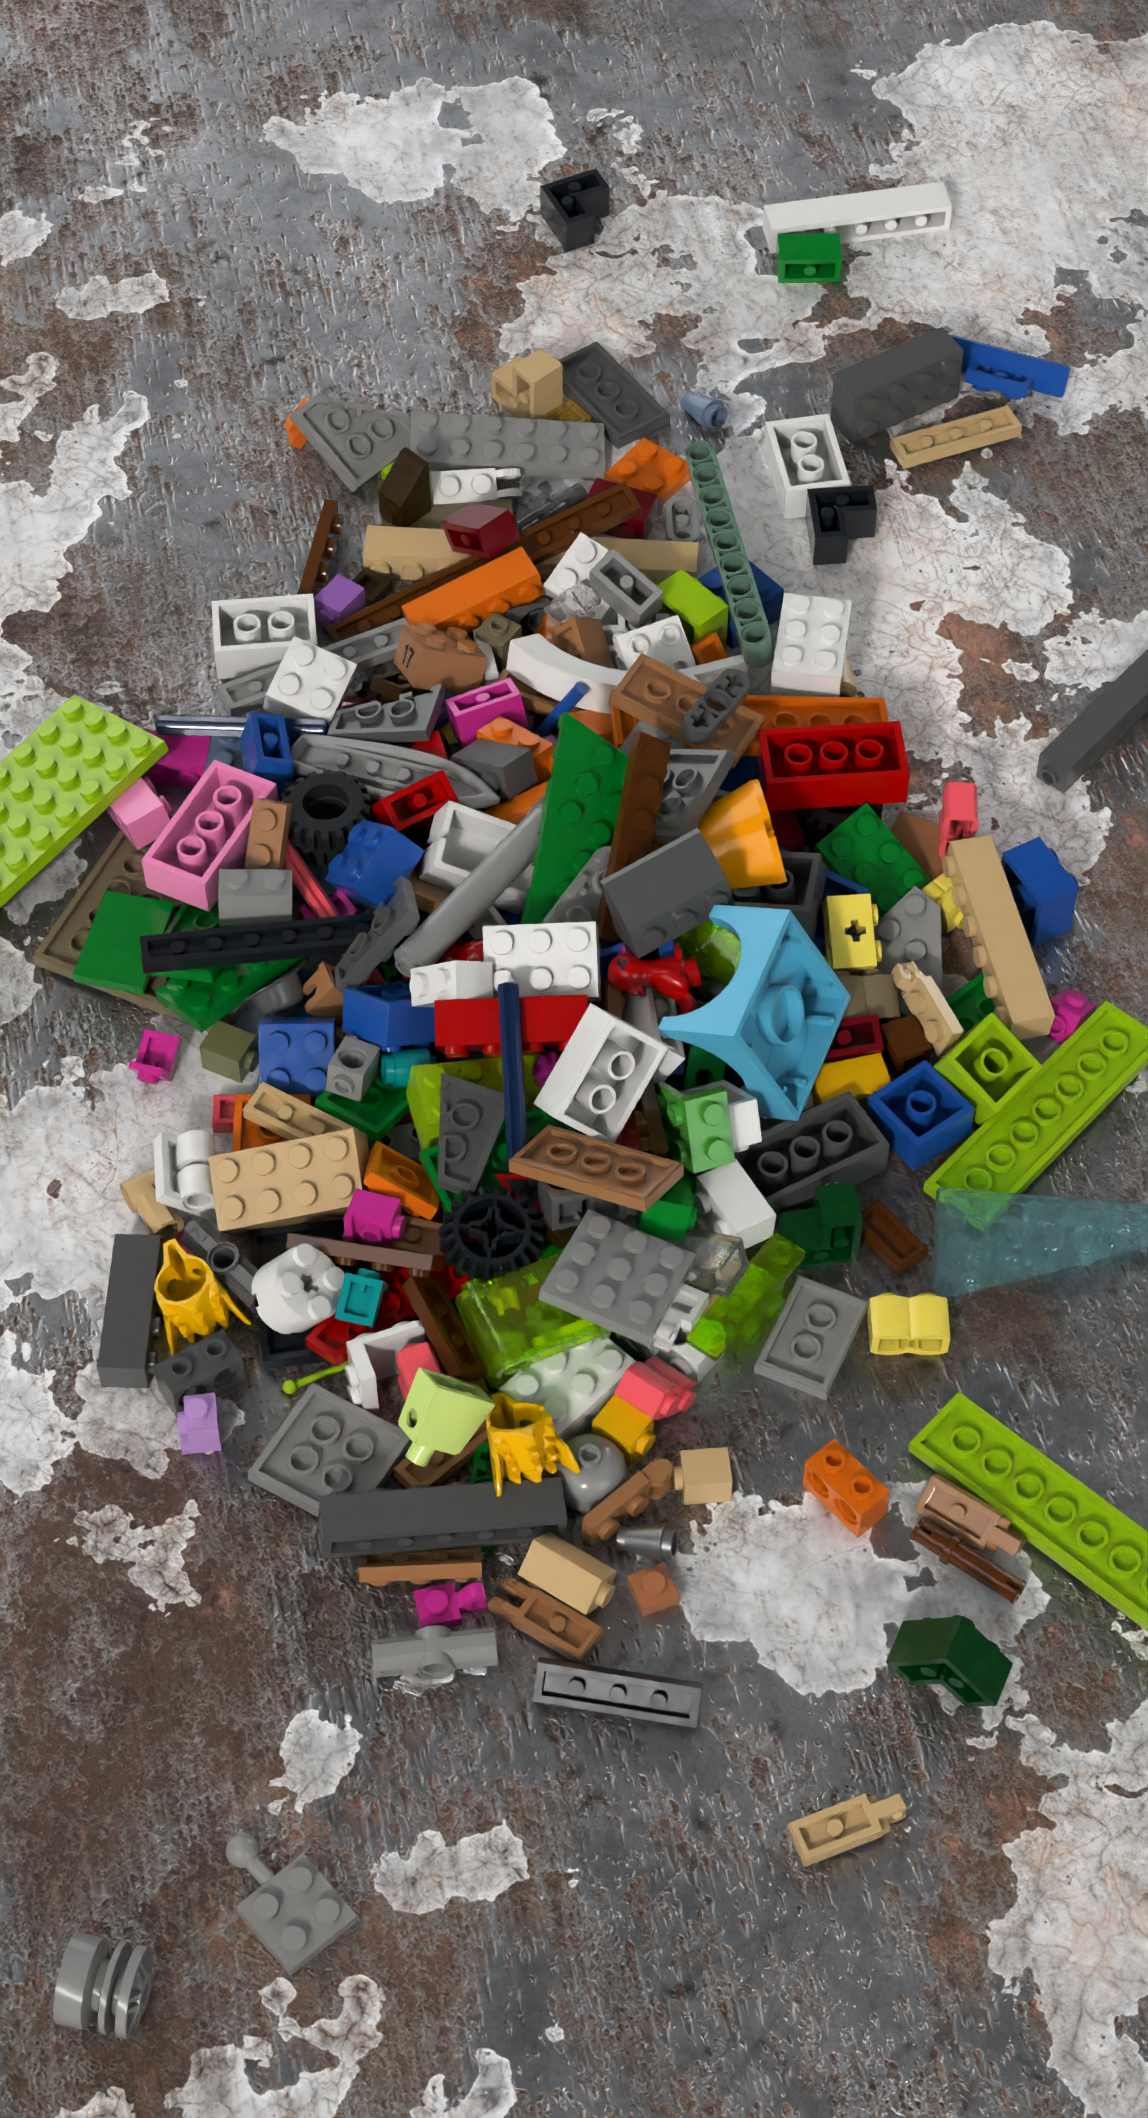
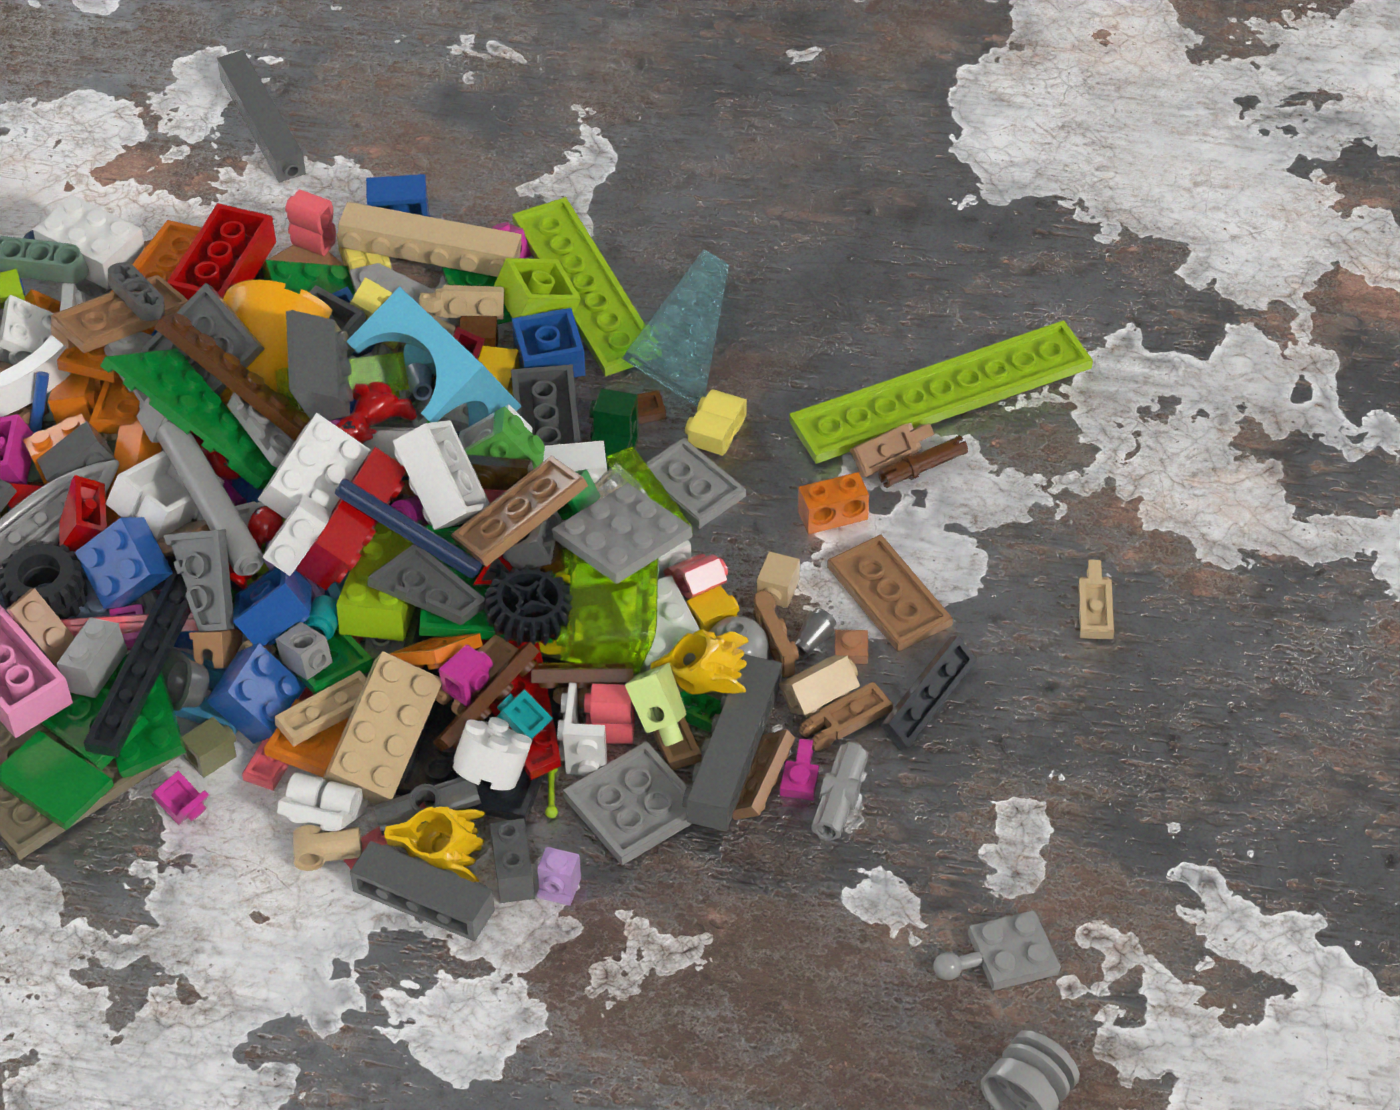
camera: 65 degrees left, 5 degrees down
dark green brick [886,1615,1013,1707] -> none
none -> medium nougat tile [827,534,953,652]

